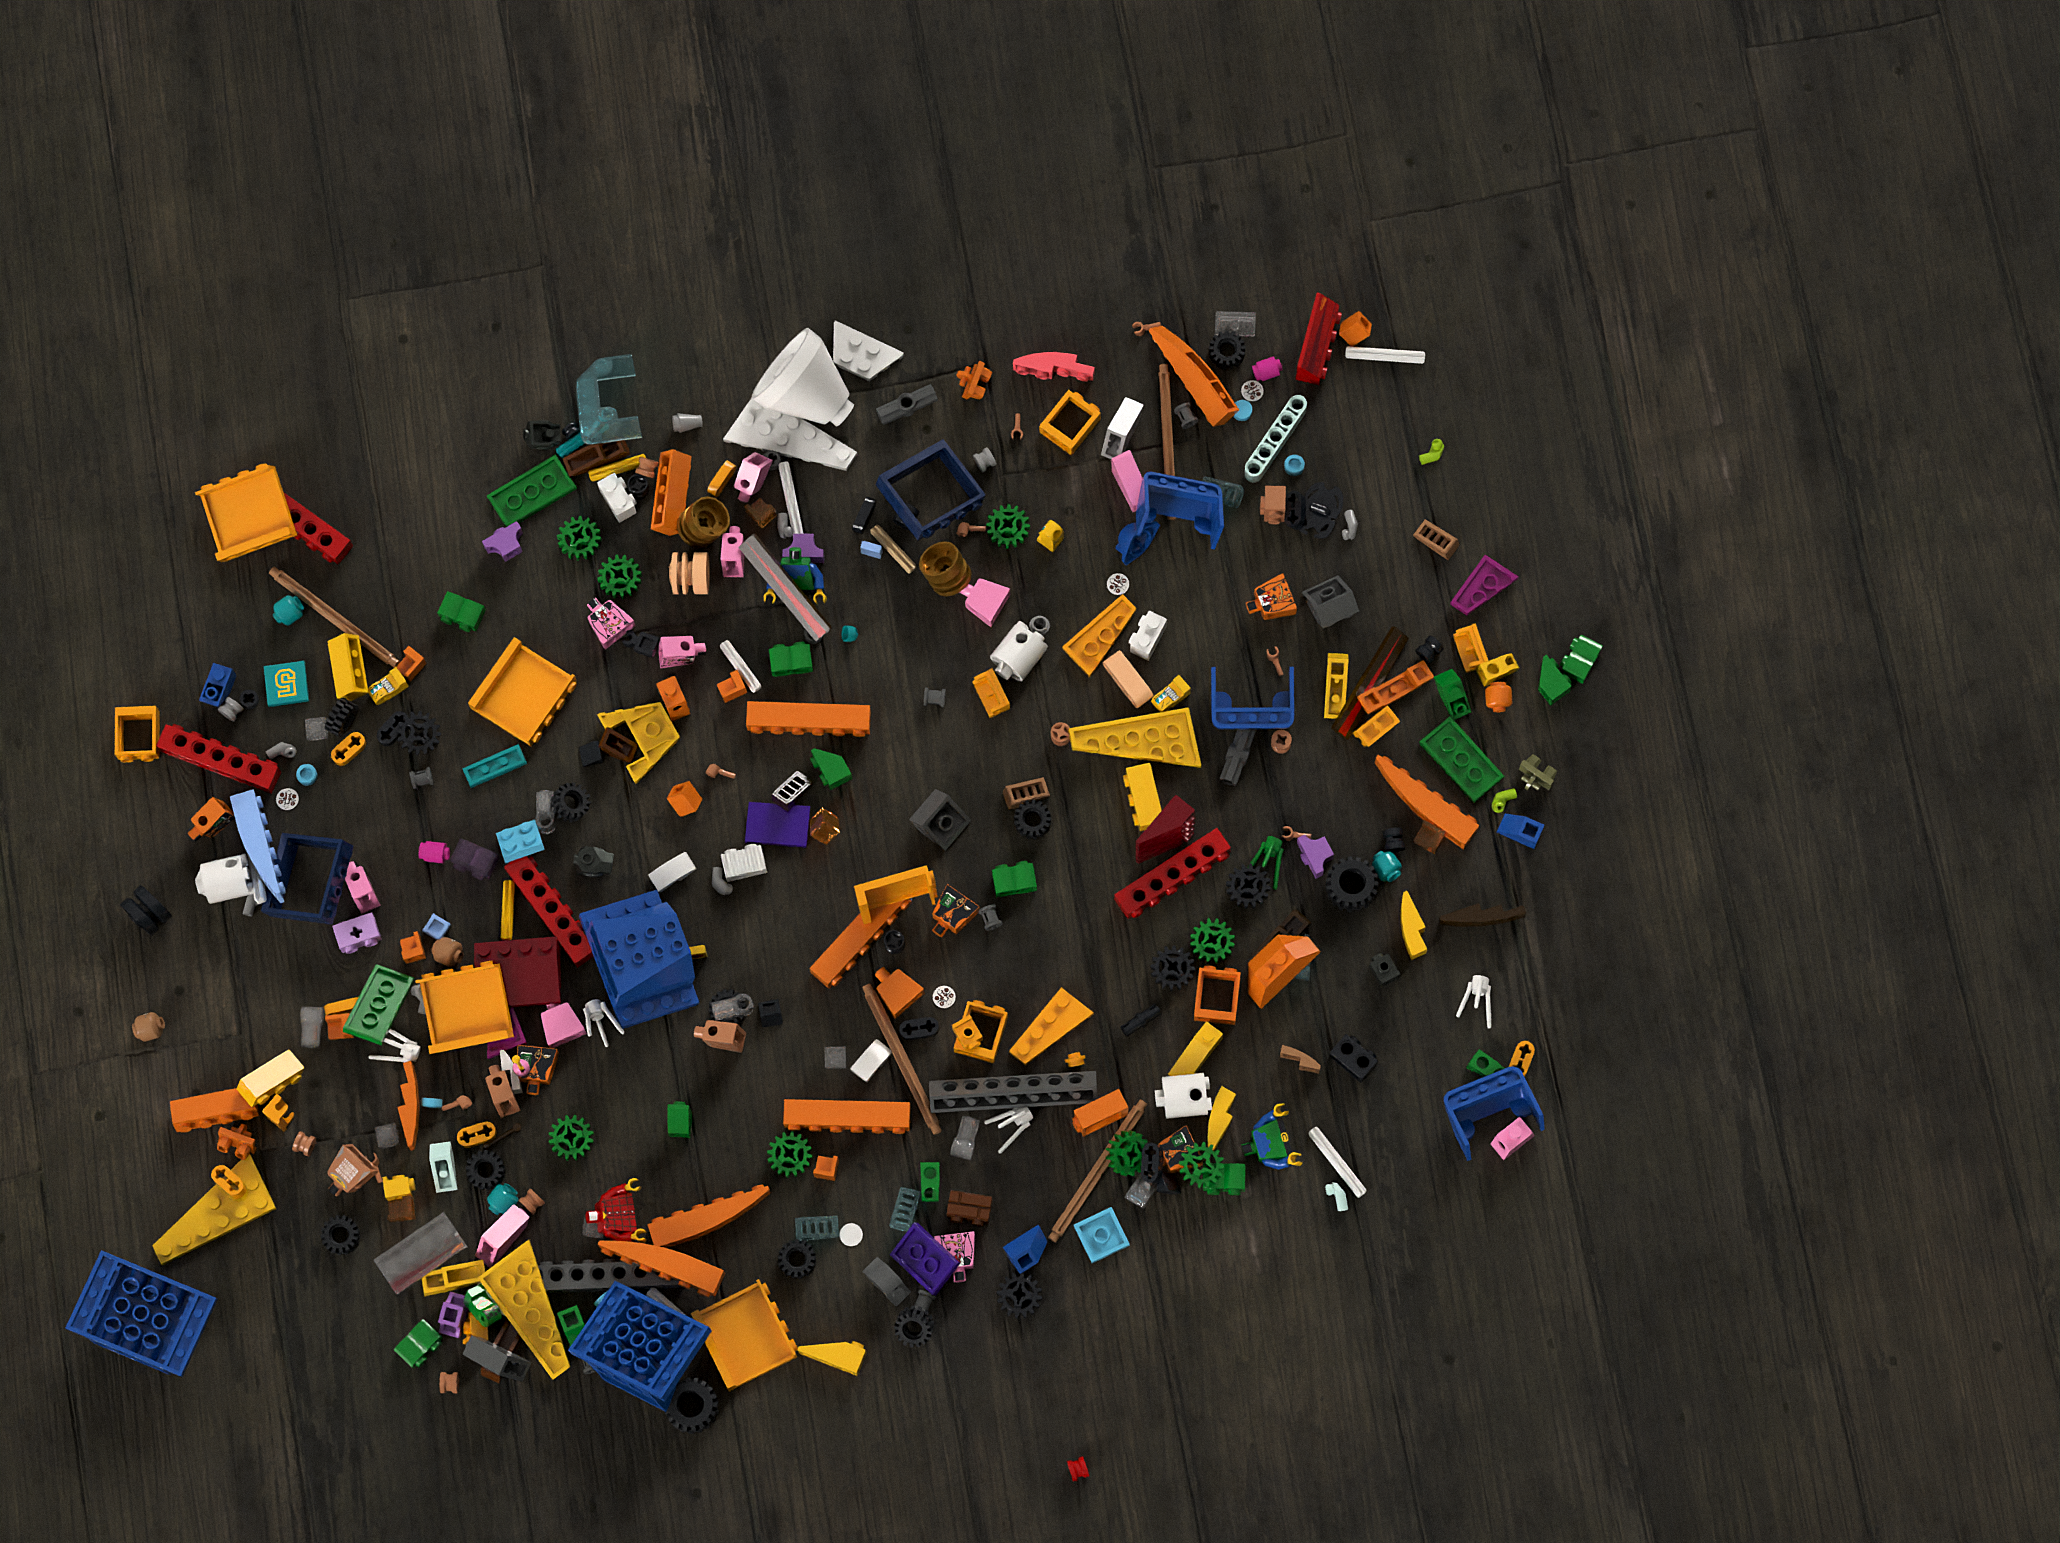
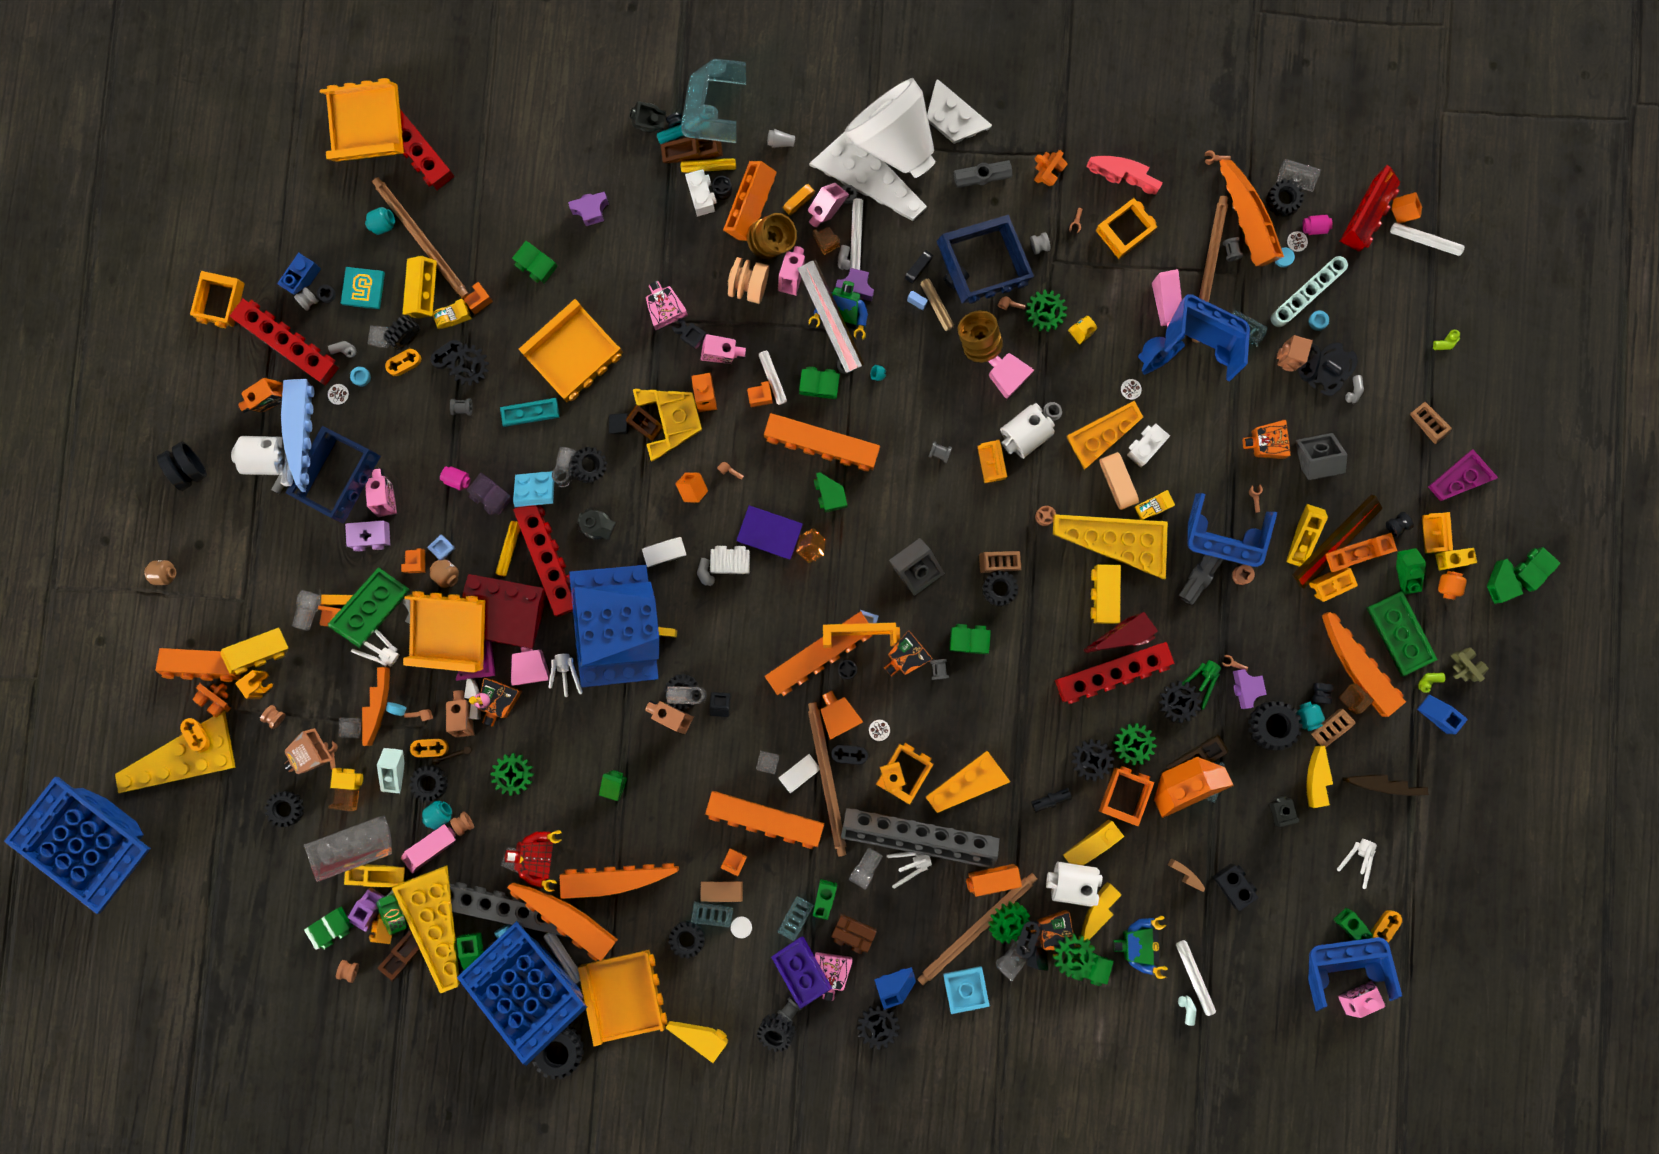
camera: 10 degrees right, 10 degrees up
dark grey slope [463,1335,532,1382] -> none
green tile [487,454,577,527] -> none
green gear [557,516,602,561] -> none
green gear [598,554,642,599] -> none
nougat wheel [635,457,659,478] -> none
green gear [767,1131,813,1178] -> none
slope [771,771,814,812] -> none
dark grey brick [862,1257,911,1307] -> none
light orange plate [1065,1052,1085,1067] -> none
slope [1101,397,1144,460] -> none
none -> medium nougat slope [701,881,743,902]
none -> medium nougat slope [1311,709,1356,748]

